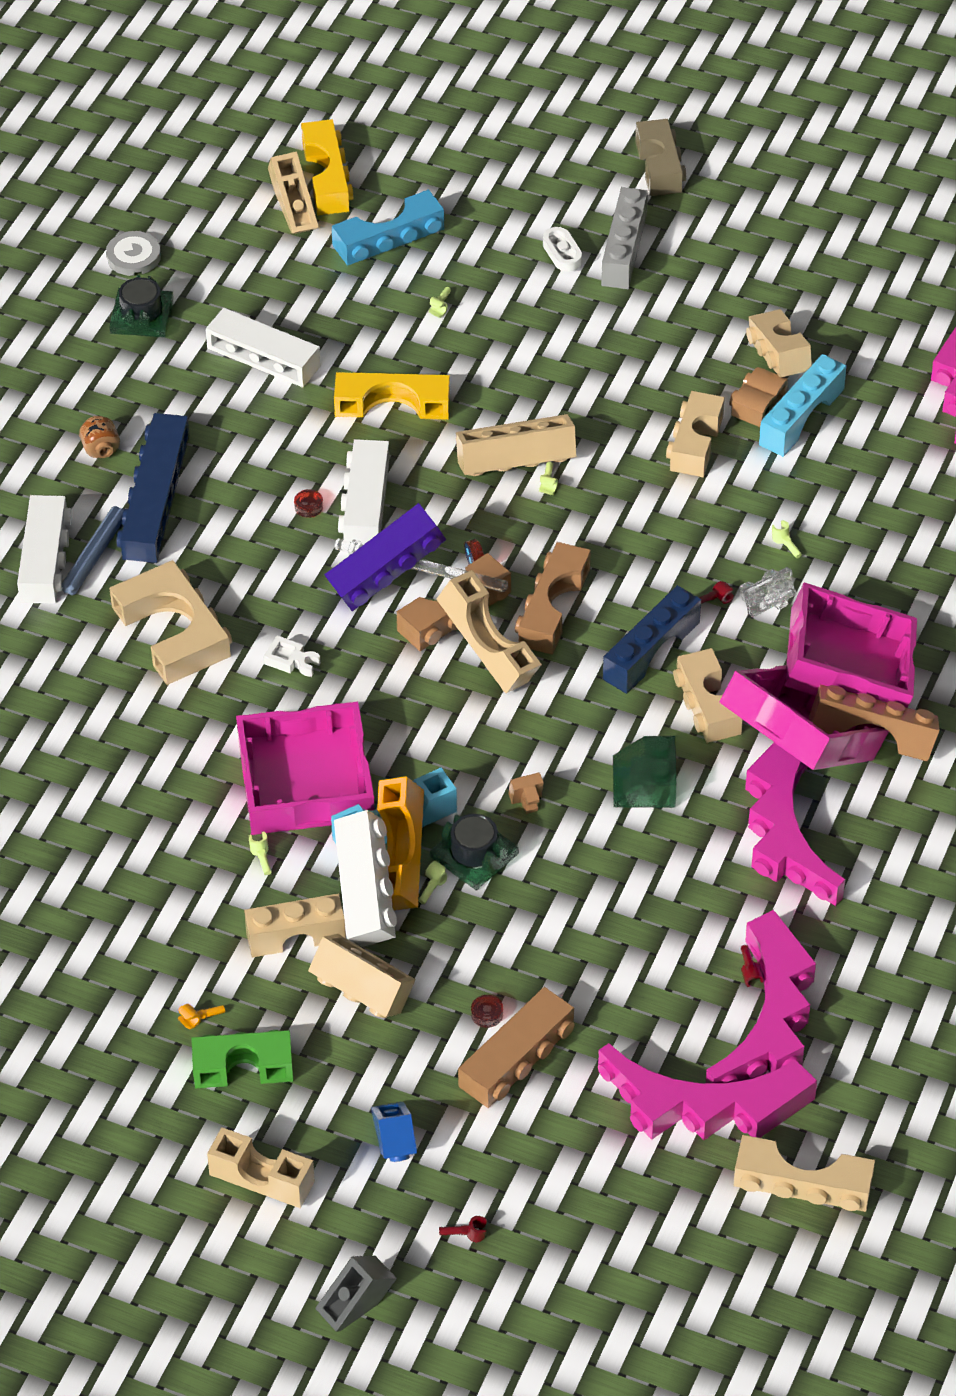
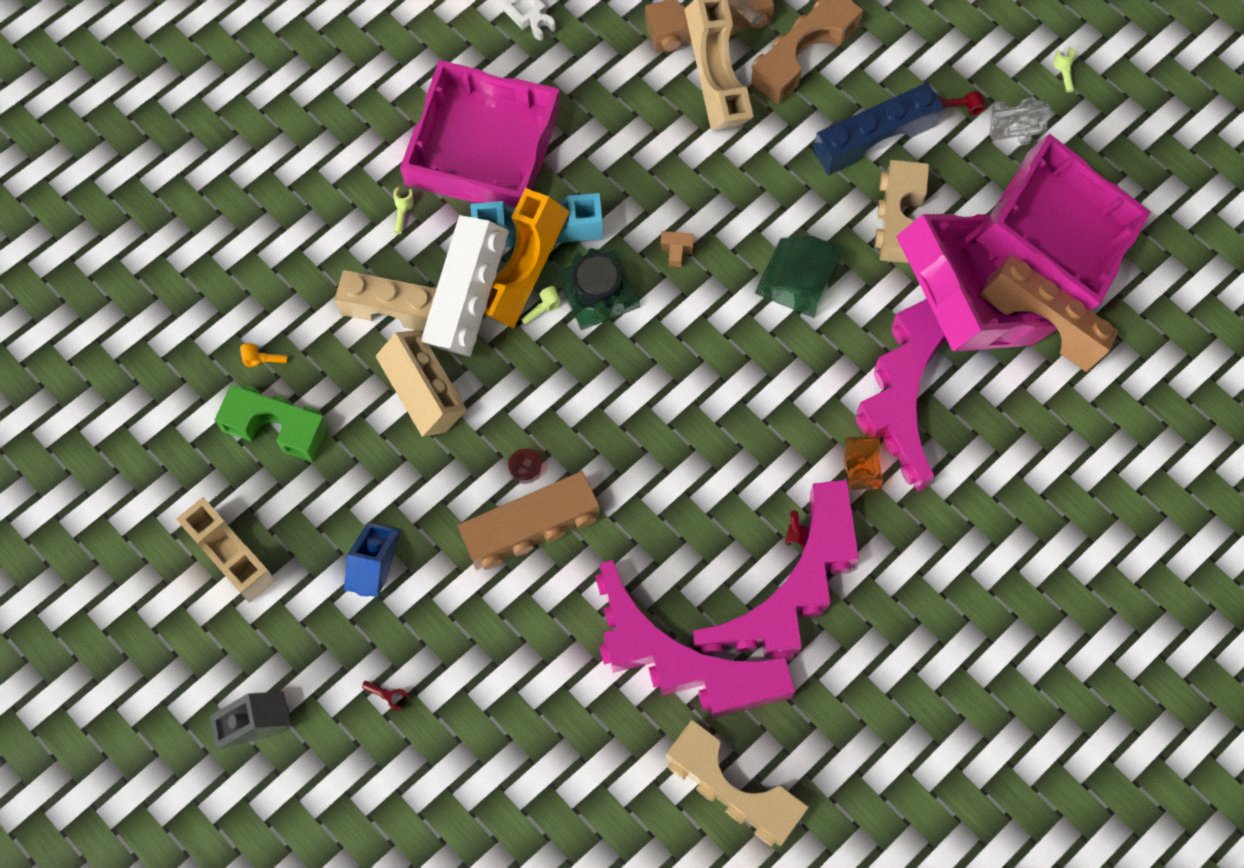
camera: 25 degrees right, 20 degrees up
none -> clear orange bracket [843,437,883,490]

